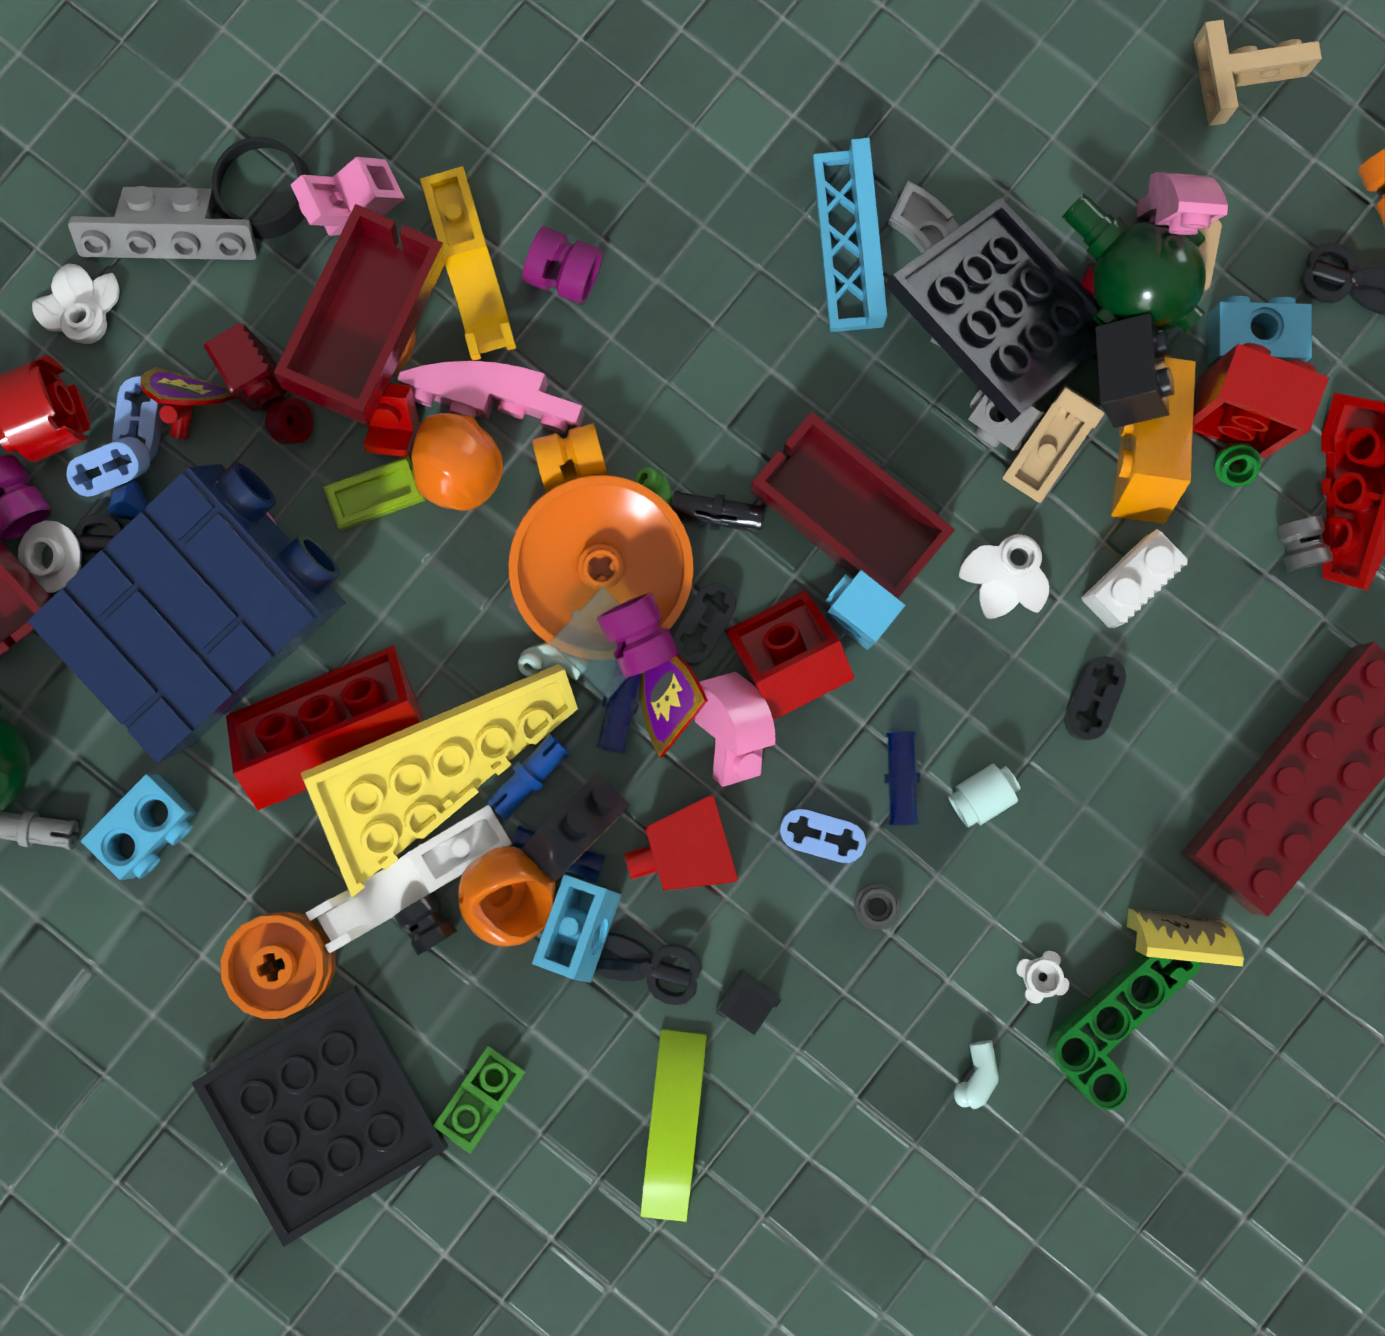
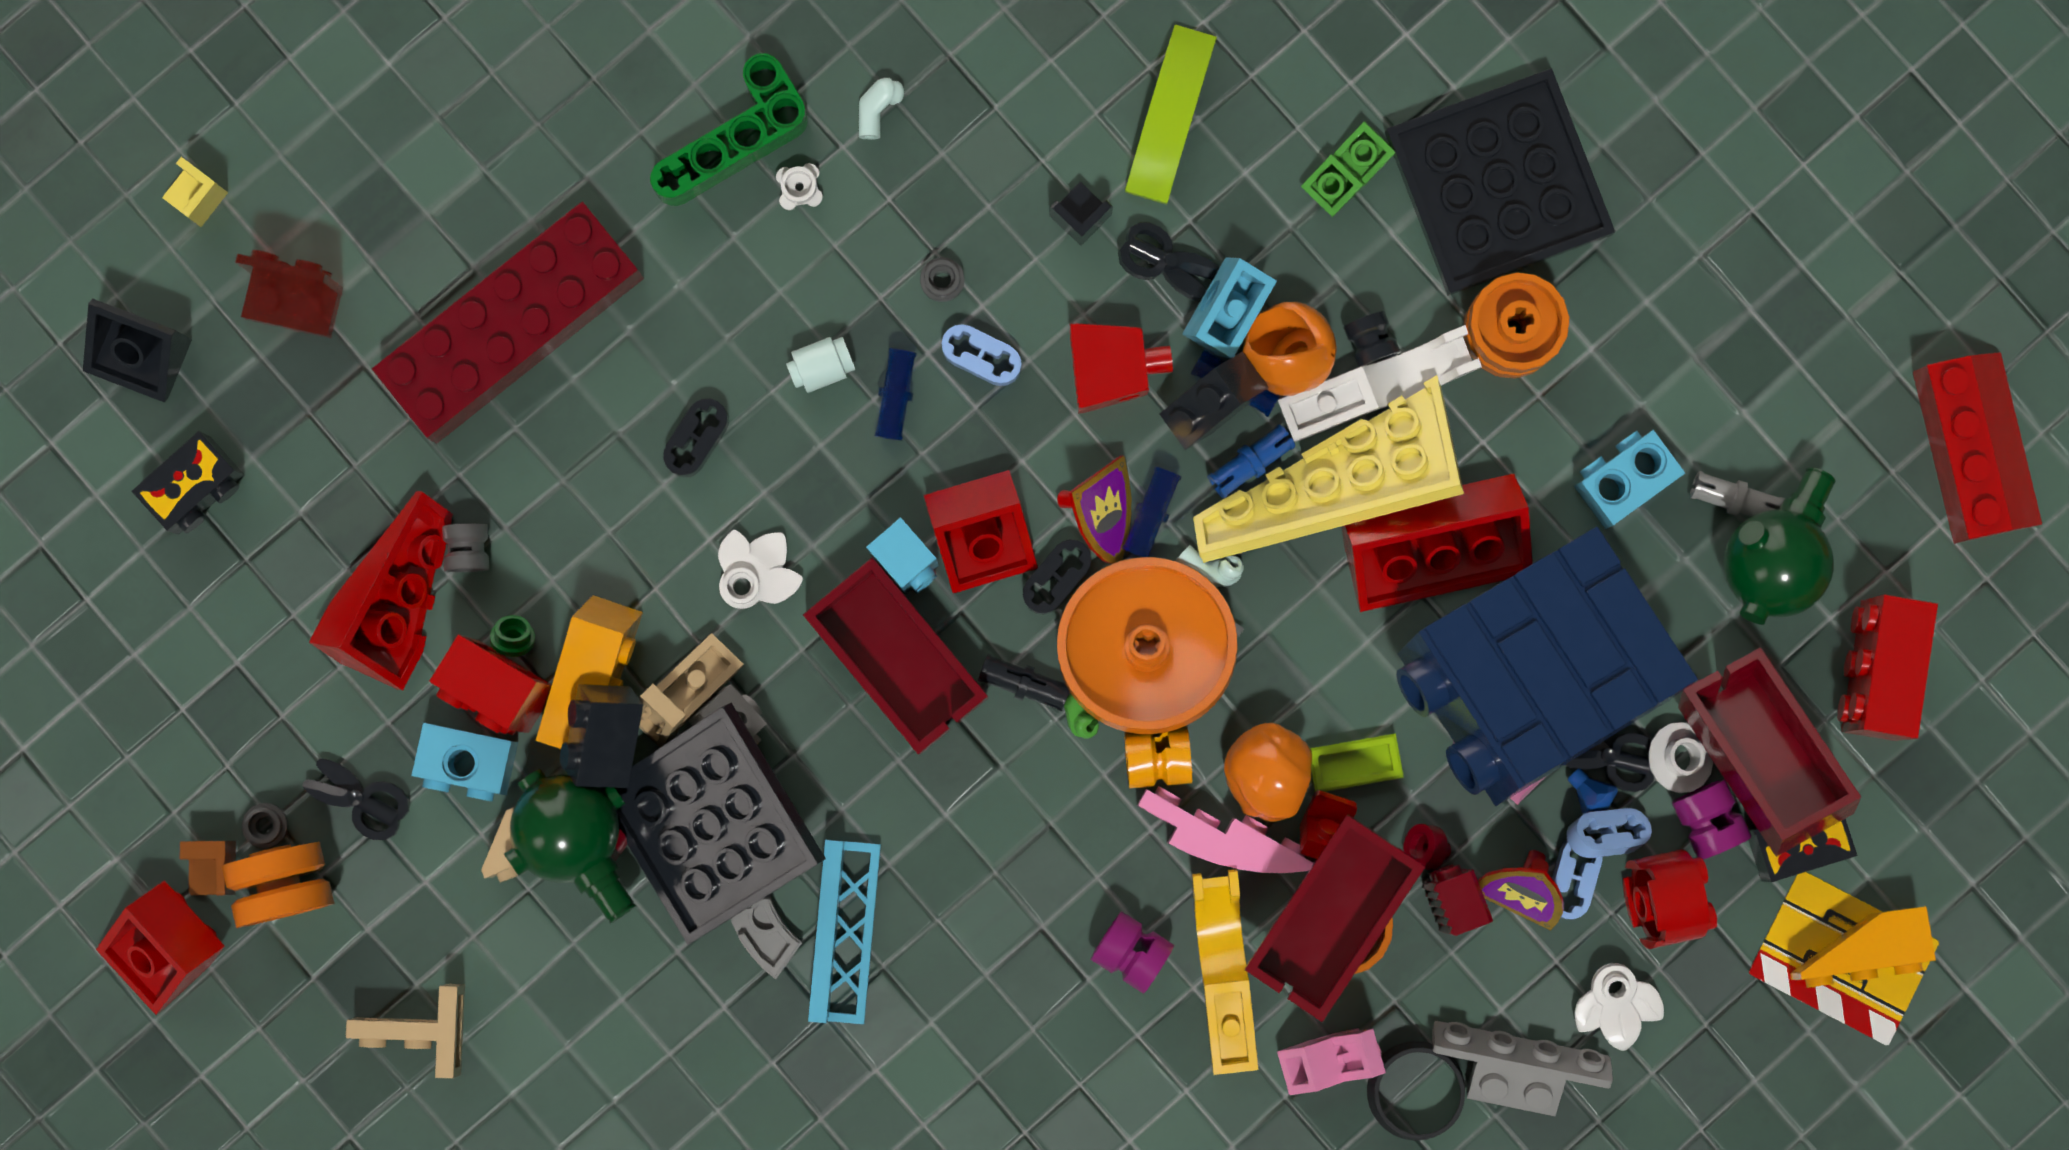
camera: 175 degrees left, 0 degrees up
clear light blue piece [549,587,627,698] -> none
magenta wheel [597,592,679,678] -> none
bright pink brick [695,672,775,787] -> none
white brick [1081,529,1187,628] -> none
light yellow slope [1126,908,1244,967] -> none
bright pink slope [1136,172,1228,235] -> none

